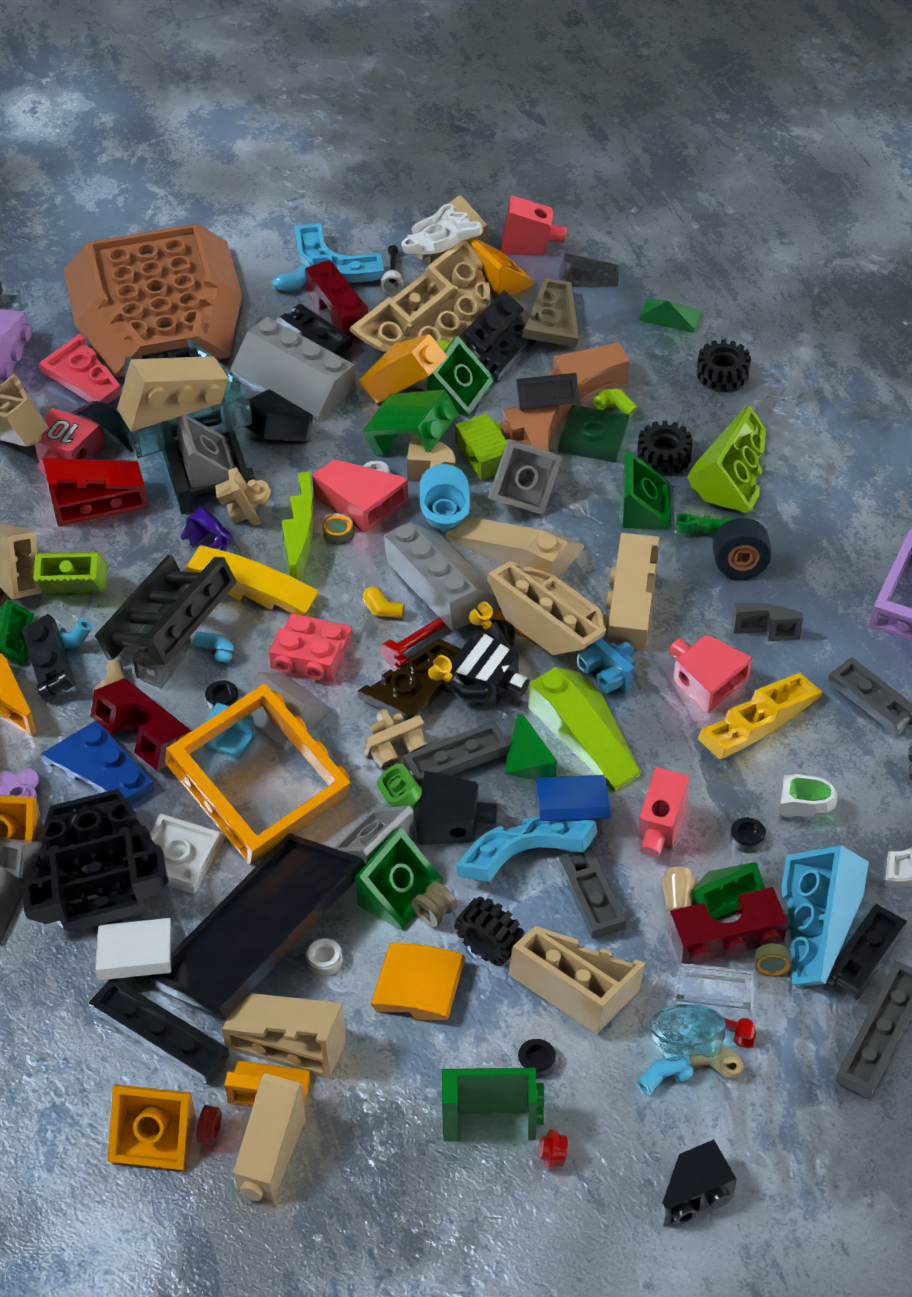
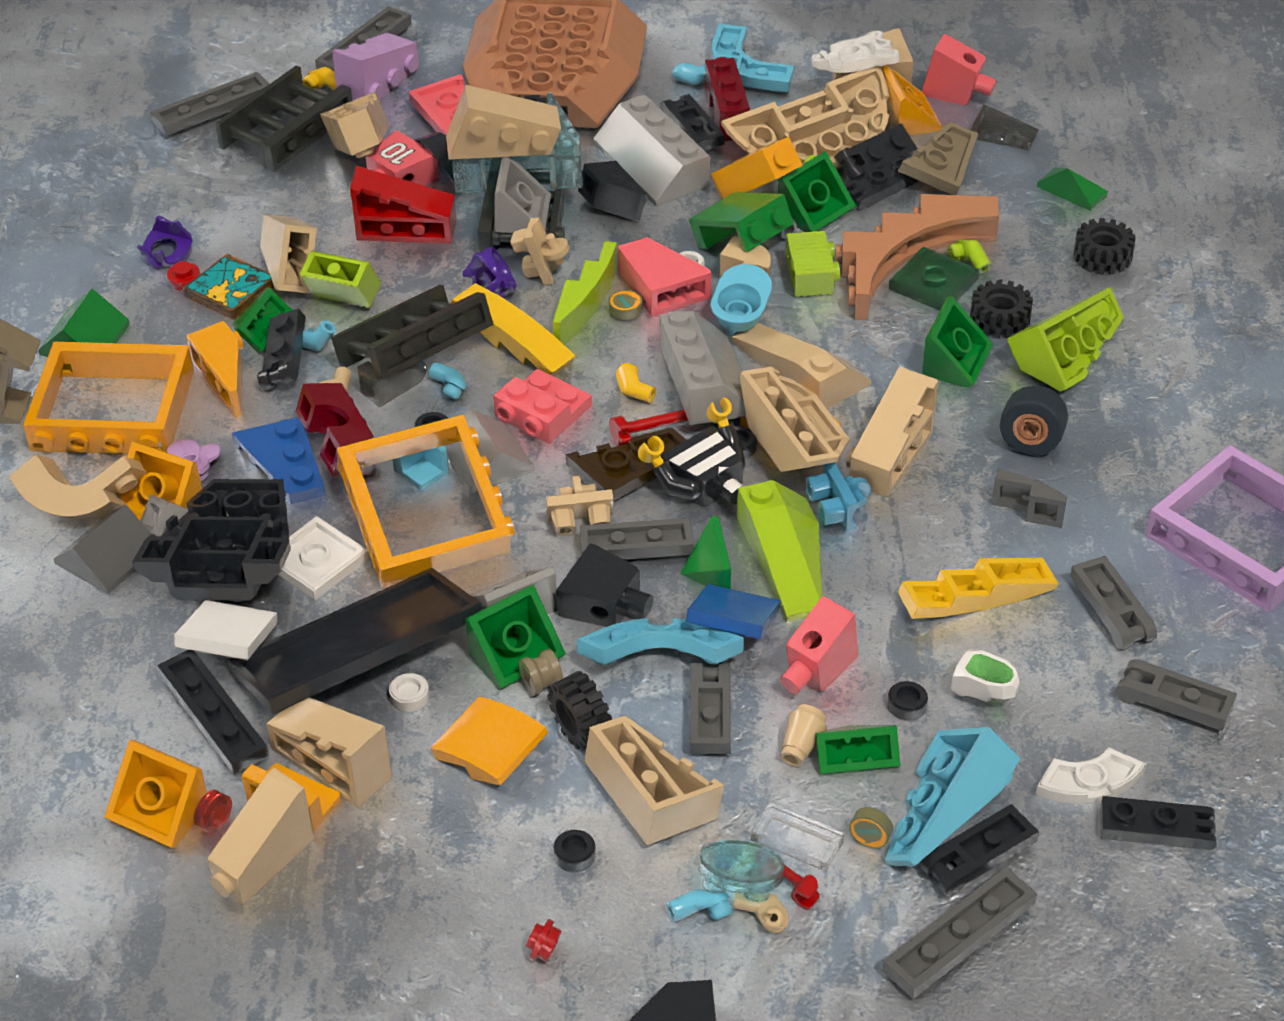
camera: 20 degrees right, 5 degrees down
bright green plate [377,764,422,809] -> none
white hinge [381,245,404,295] -> none
green panel [442,1068,544,1141] -> none
light grey slope [488,439,563,515] -> none
black plate [516,373,580,409] -> none
dark red arch [668,887,788,966] -> none
coral torso [669,635,752,713] -> none
green piece [676,513,734,534] -> none

